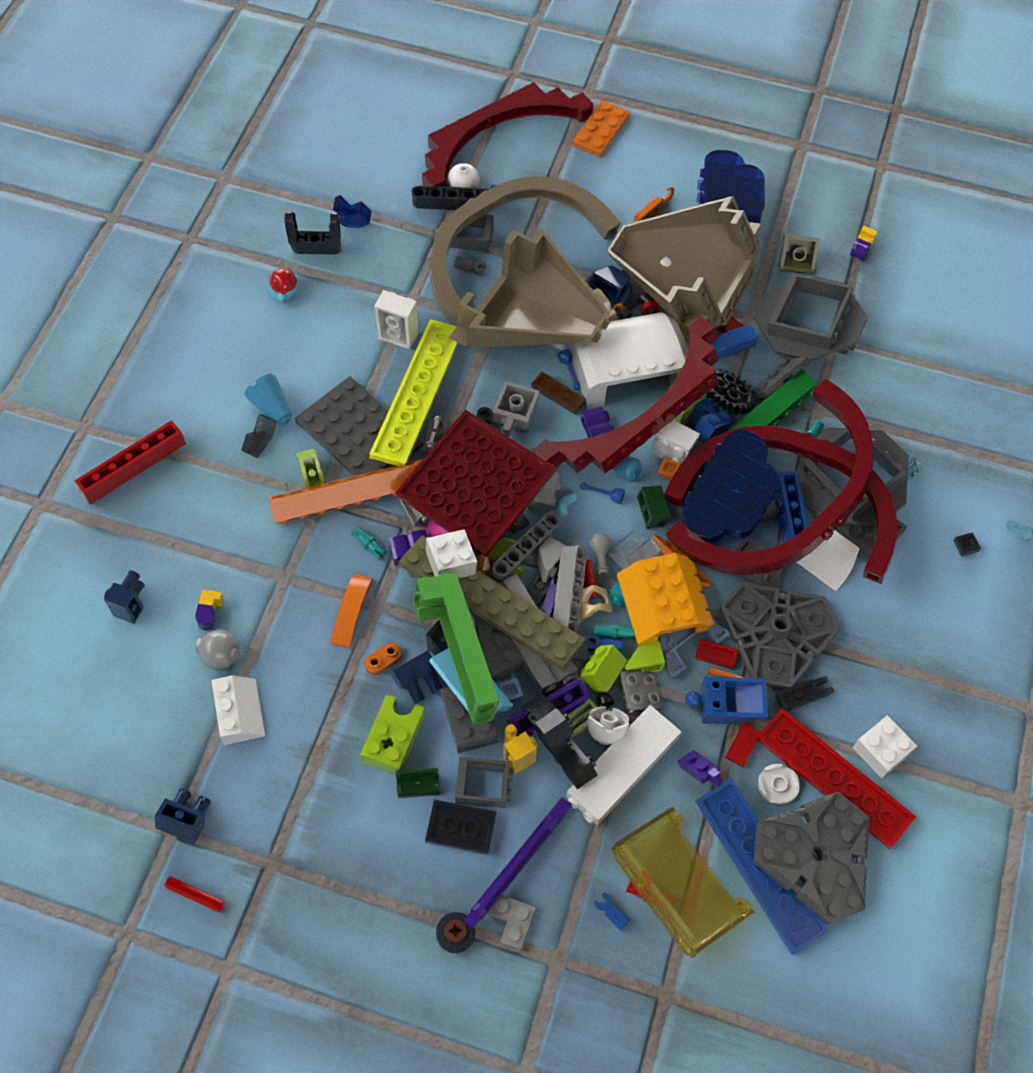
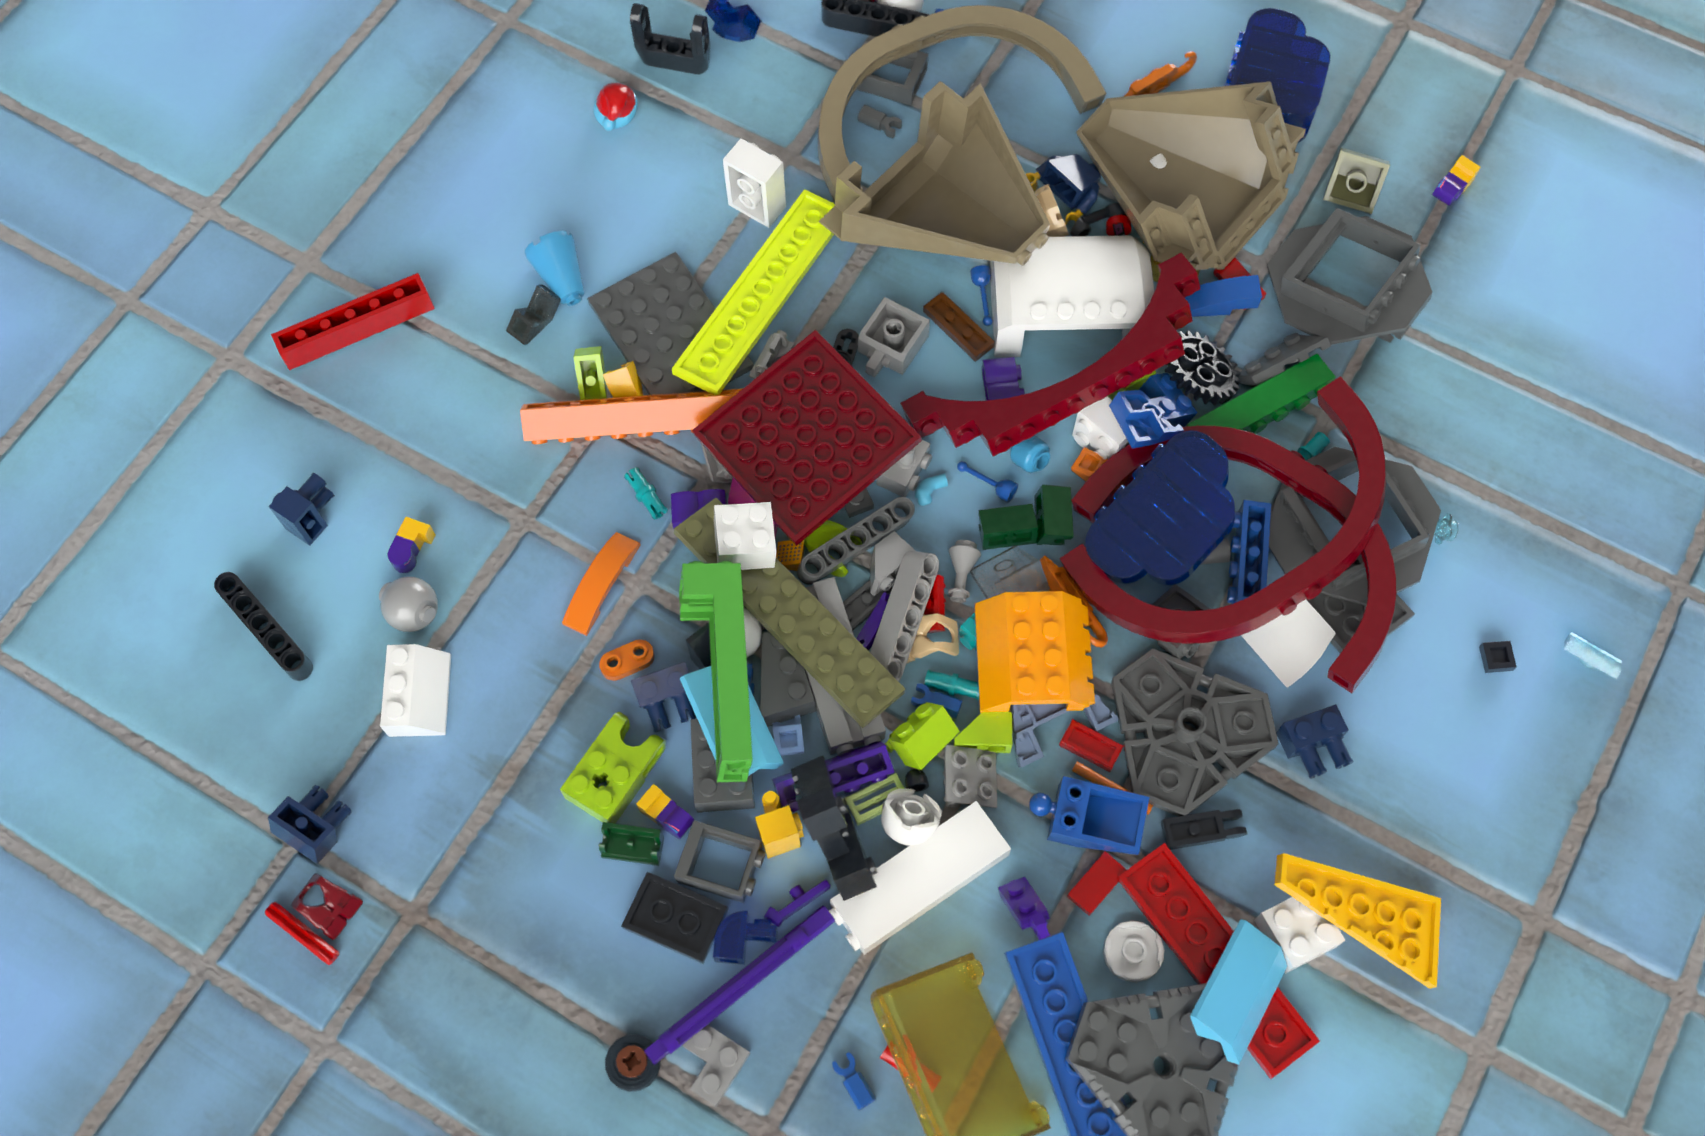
camera: 15 degrees right, 5 degrees up
none -> black beam [214,572,313,681]
none -> dark red piece [291,873,363,940]
none -> yellow brick [603,361,643,398]
none -> leg [636,784,694,839]
none -> clear blue brick [713,911,778,965]
none -> dark purple piece [764,879,831,927]
none -> dark green hinge [978,504,1038,550]
none -> blue slope [1109,390,1184,448]
none -> medium azure slope [1190,919,1287,1064]
none -> yellow wing [1274,853,1441,989]
none -> dark blue brick [1276,704,1354,779]

